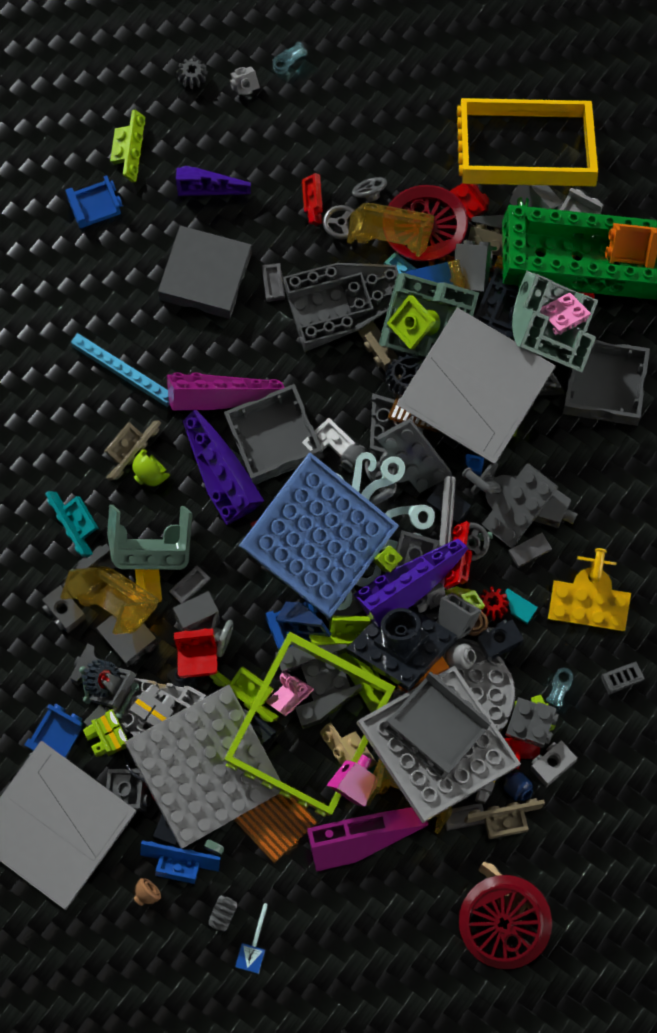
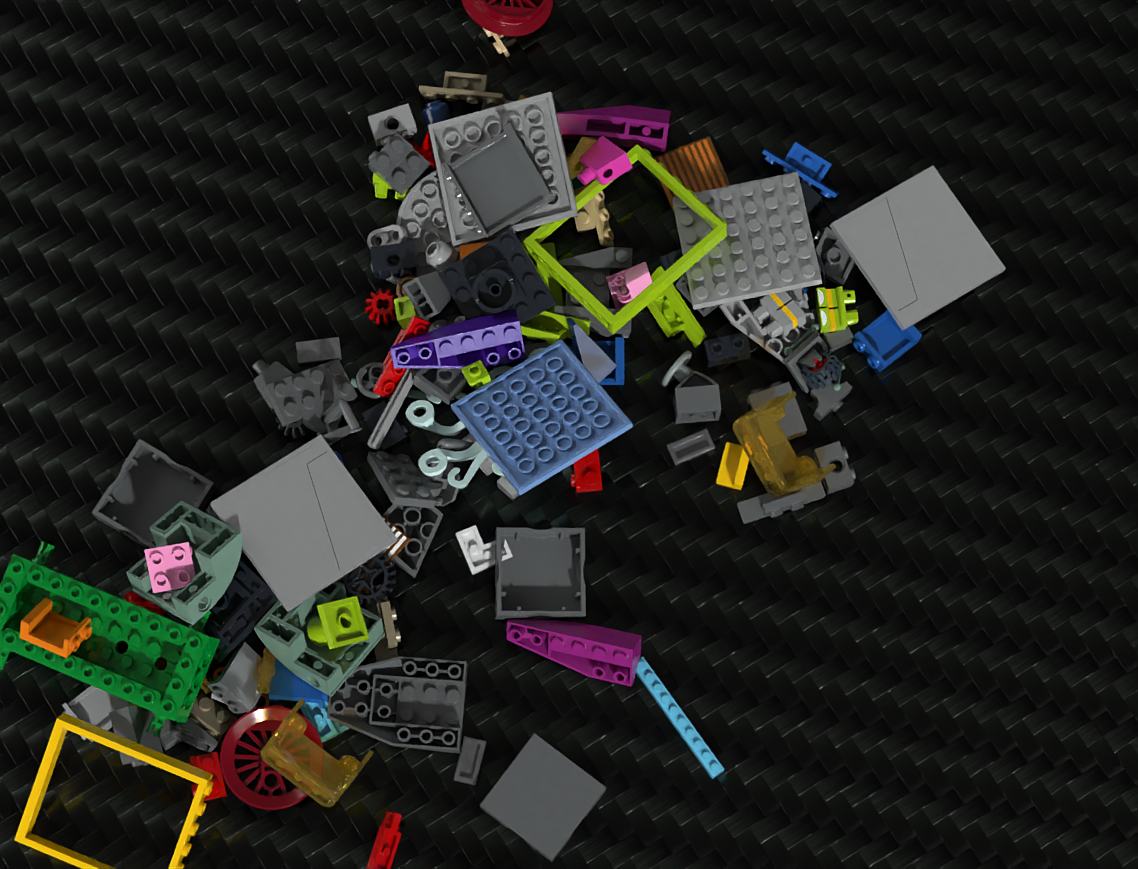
camera: 160 degrees left, 5 degrees up
teal bracket [45,491,98,557] -> none
dark tan bracket [104,421,161,481] -> none
sand green windscreen [107,505,192,570] -> none
lime cylinder [132,449,170,486] -> none
medium nougat brick [134,878,161,906] -> none
red bracket [174,628,218,678] -> none
dark purple wedge [183,410,264,525] -> none
sand green tile [202,839,224,855] -> none
dark grey gear [208,896,237,932] -> none
piece [235,903,267,974] -> none
flat silver piece [323,205,360,239] -> none
dark grey head [341,444,369,473] -> none
dark grey piece [352,177,387,202] -> none
teal tile [505,588,538,624] -> none
clear light blue connector [546,668,573,707] -> none
yellow plate [548,548,631,631] -> none
dark grey slope [601,662,645,695] -> none
none -> light grey plate [367,225,407,248]

